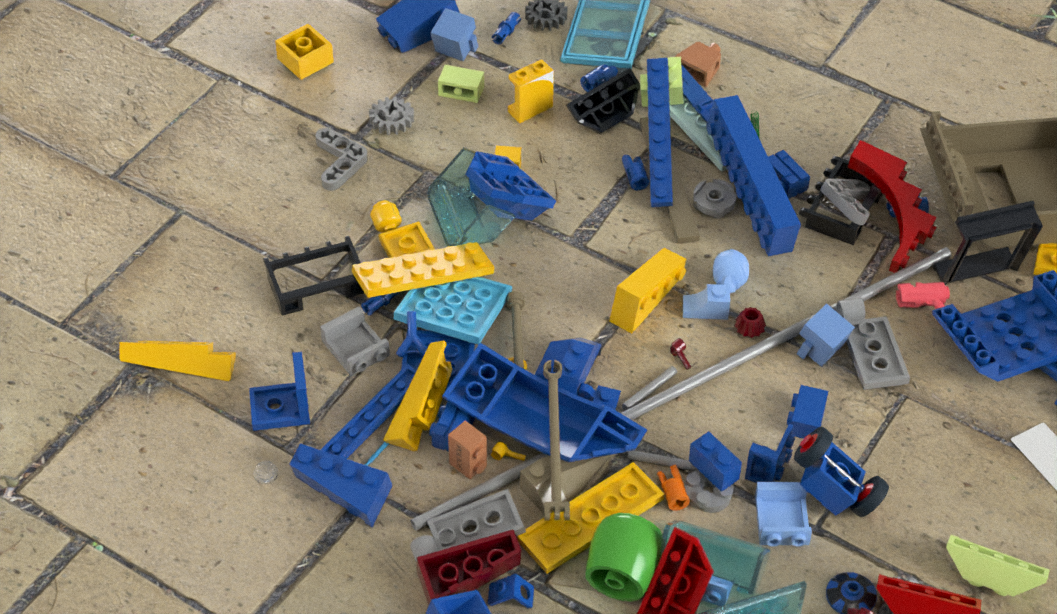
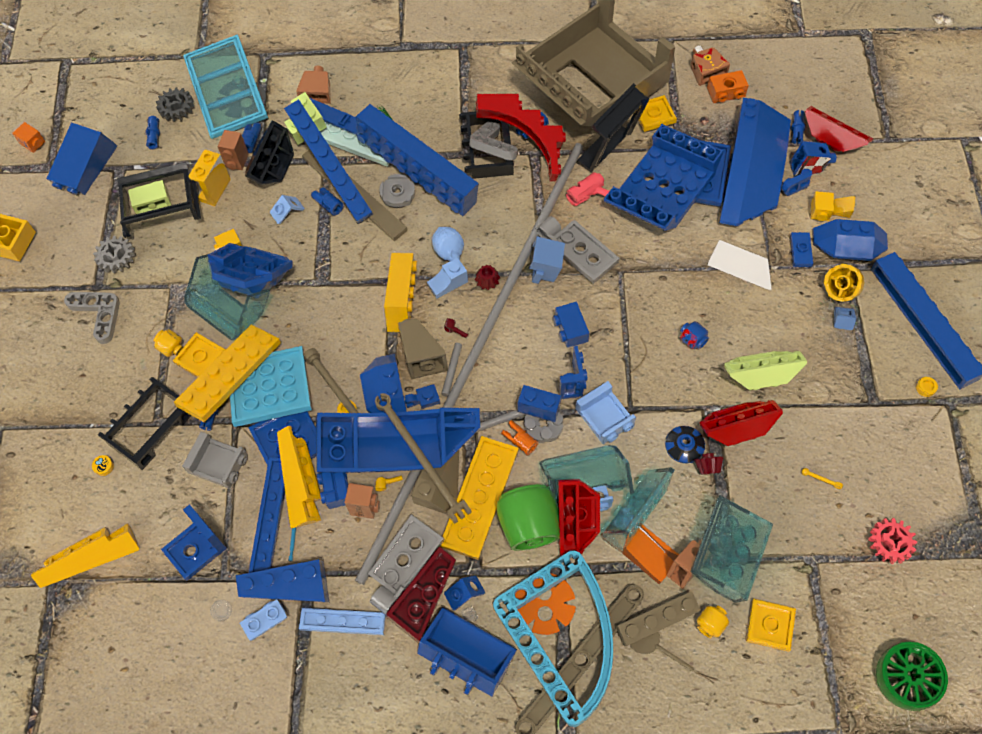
camera: 30 degrees left, 15 degrees up
blue piece [396,311,428,357] -> none
medium blue plate [431,8,478,61] -> none
blue brick [768,150,810,199] -> none
brick [794,427,889,517] -> none
none -> yellow tile [92,455,114,476]
none -> black piece [117,162,202,238]
none -> nougat brick [217,130,249,170]
none -> light blue bracket [240,599,287,641]
none -> light blue bracket [270,195,305,224]
none -> light blue tile [299,608,386,635]
none -> dark tan slope [398,318,448,379]
none -> blue head [680,321,709,349]

